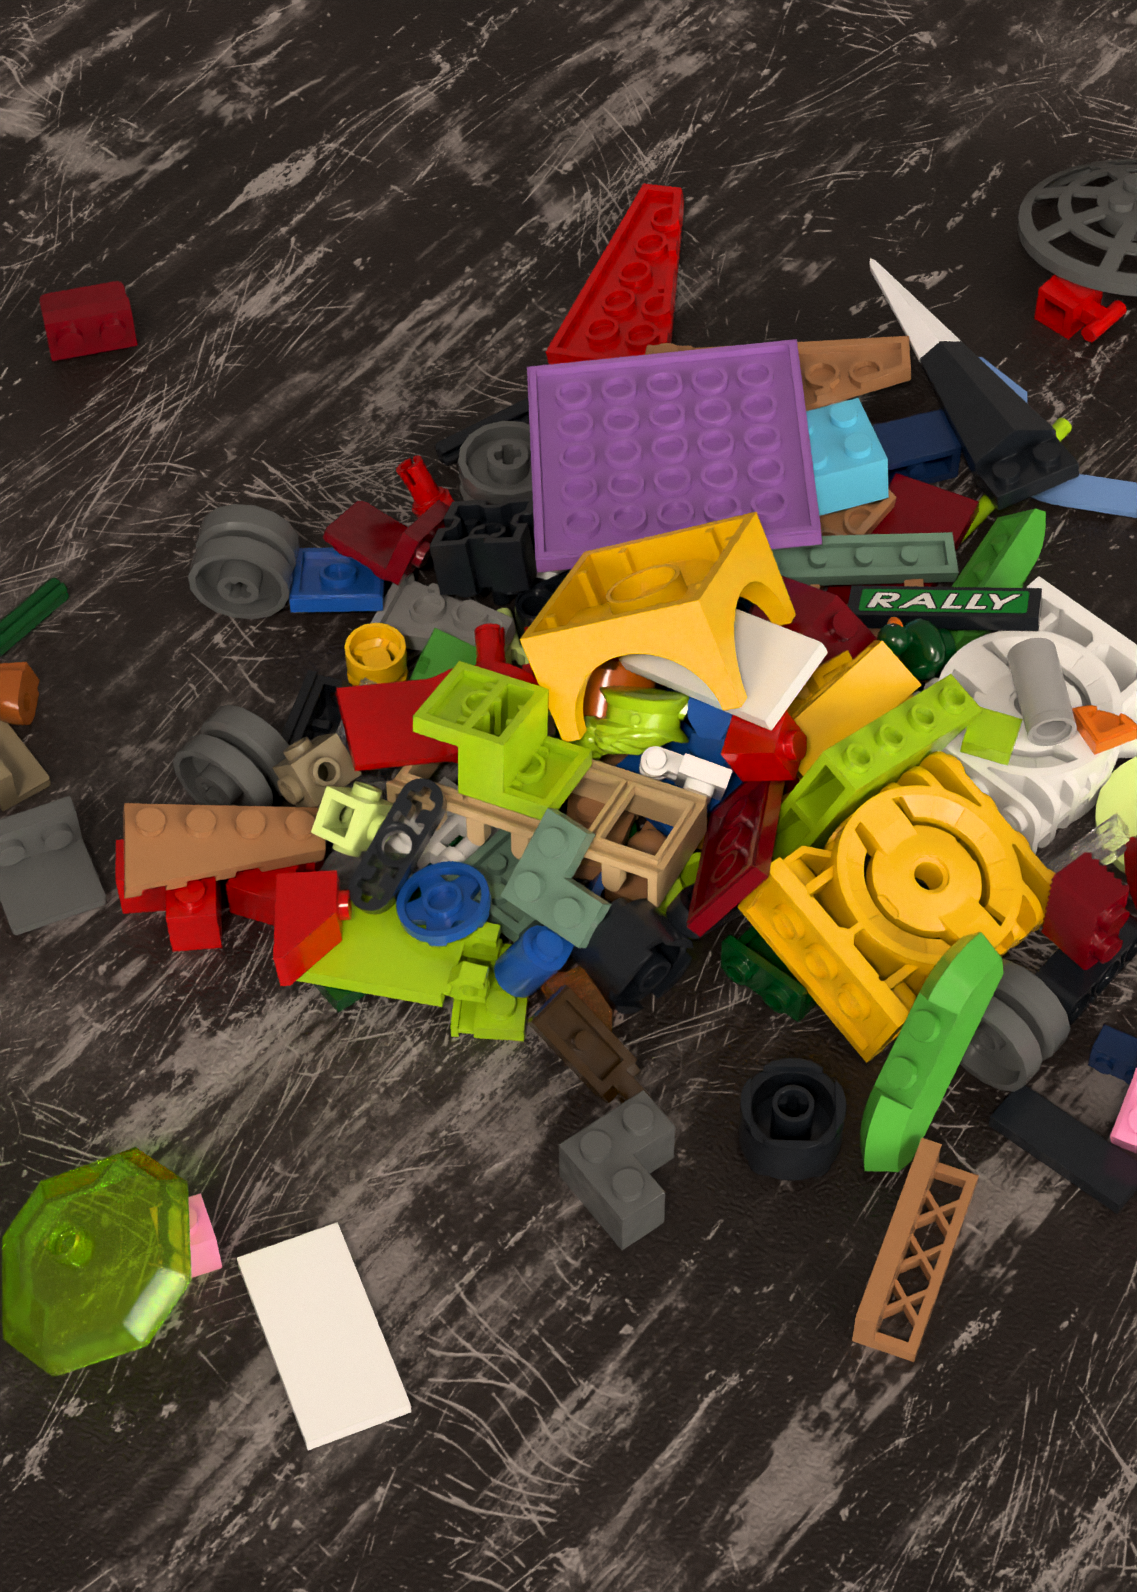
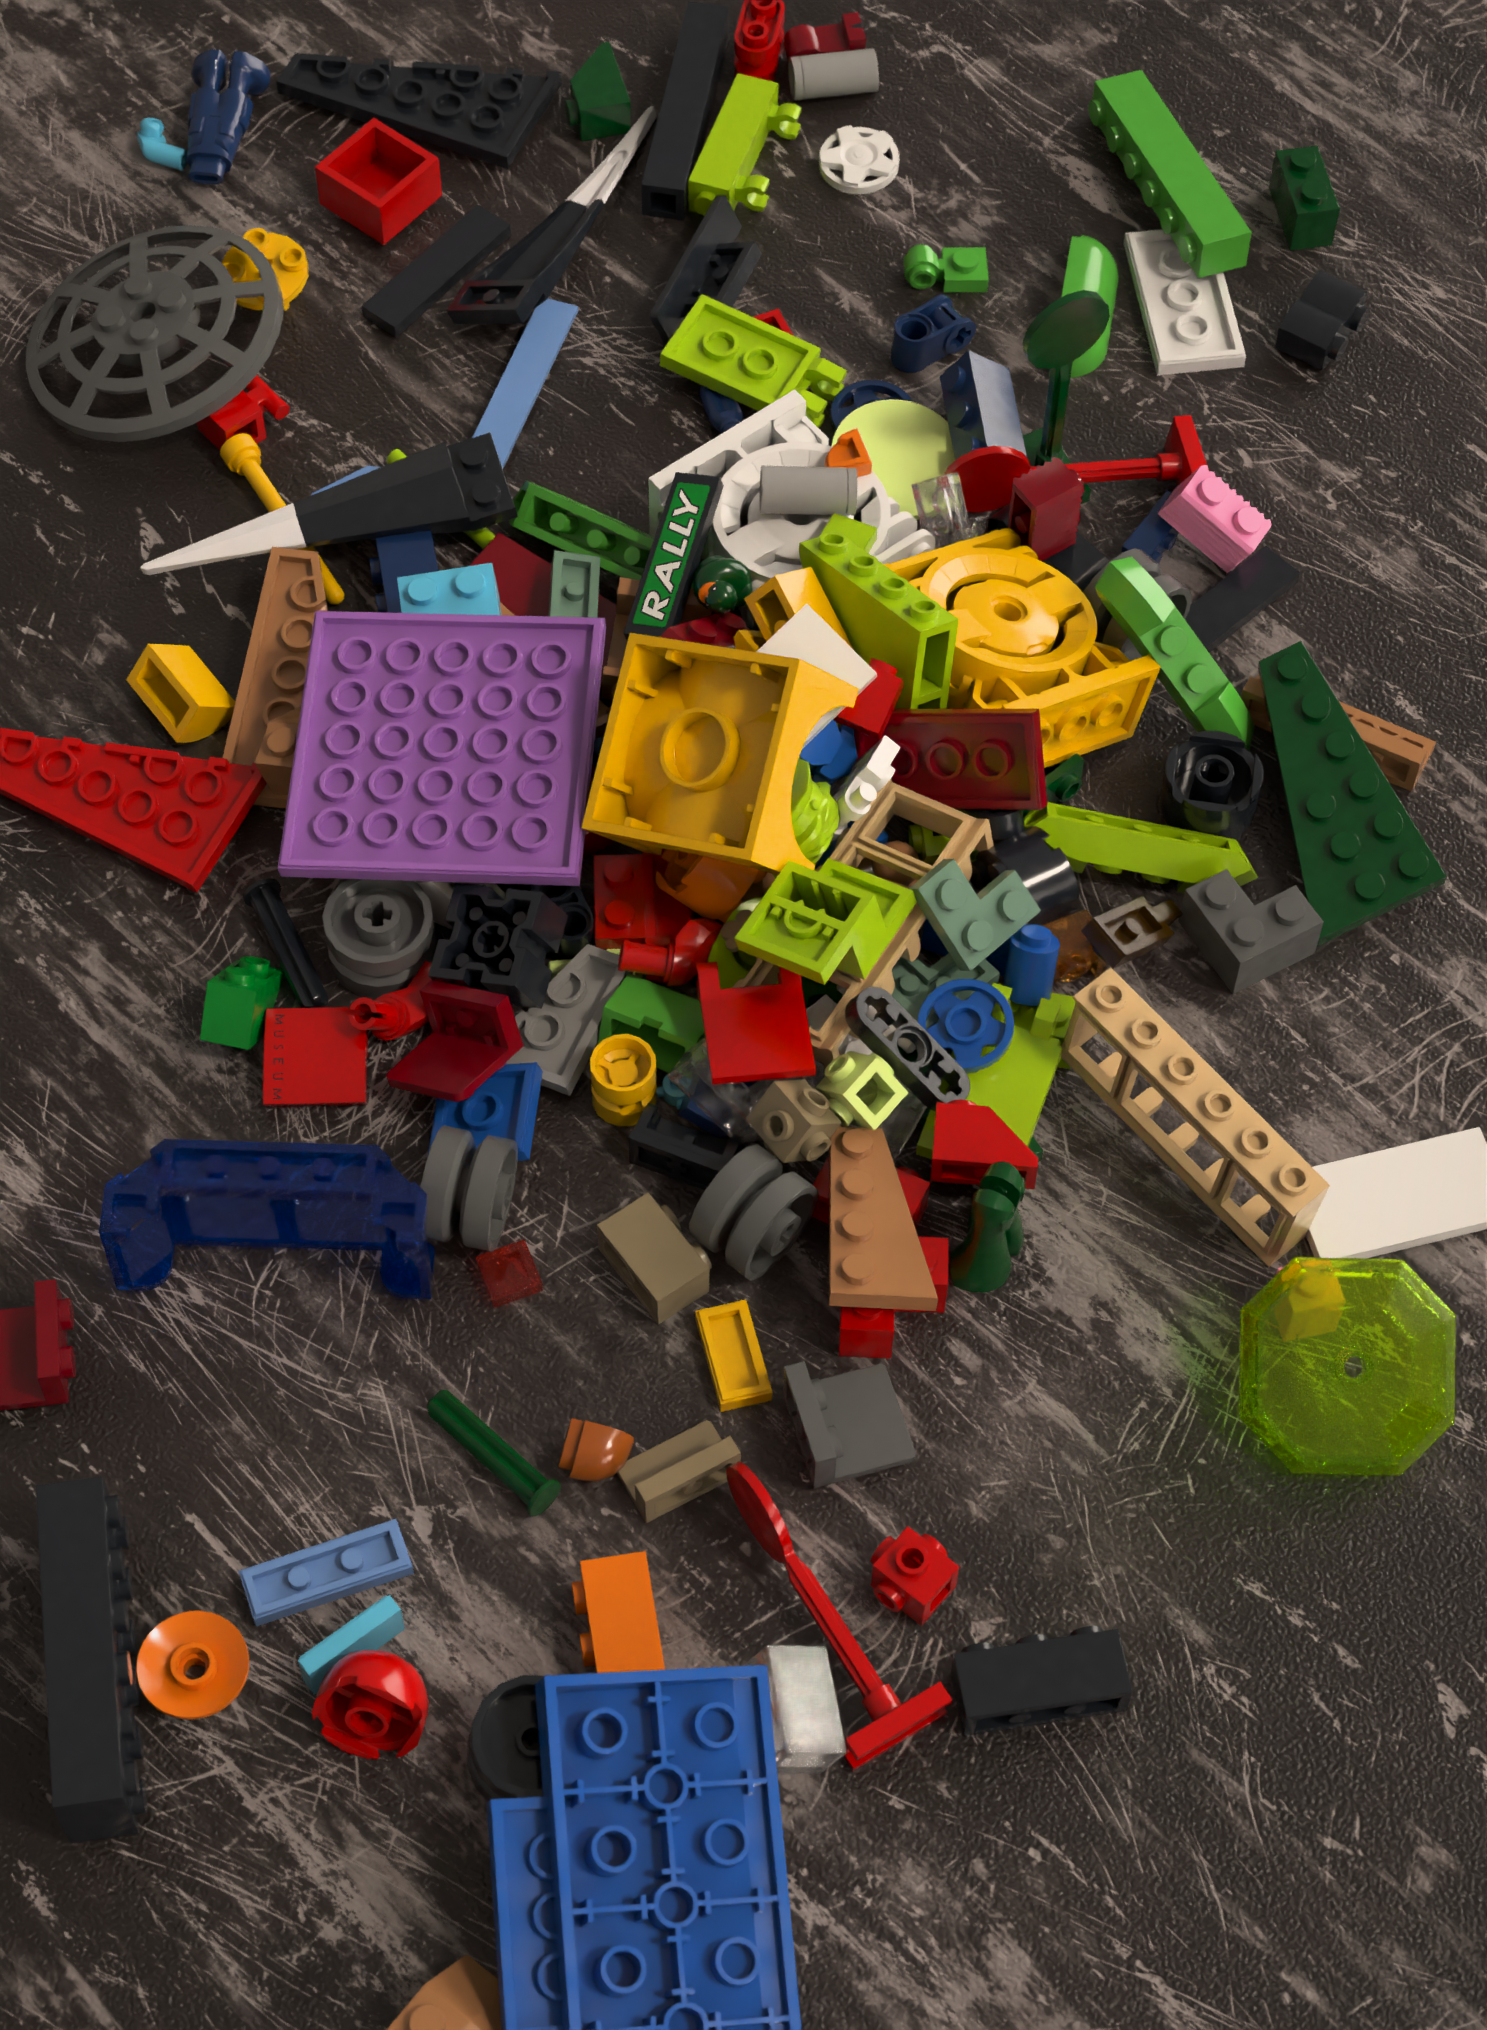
camera: 85 degrees left, 5 degrees up
none -> clear blue windscreen [99,1139,435,1299]
none -> yellow brick [126,644,235,743]
none -> green slope [200,956,284,1050]
none -> yellow piece [220,433,344,605]
none -> red slope [263,1007,368,1107]
none -> clear red tile [475,1239,543,1308]
none -> dark tan brick [597,1193,712,1325]
none -> yellow tile [695,1299,773,1412]
none -> dark green piece [948,1161,1025,1293]
none -> lime brick [1024,802,1258,893]
none -> tan window [1060,967,1330,1267]
none -> dark green wing [1258,641,1447,947]

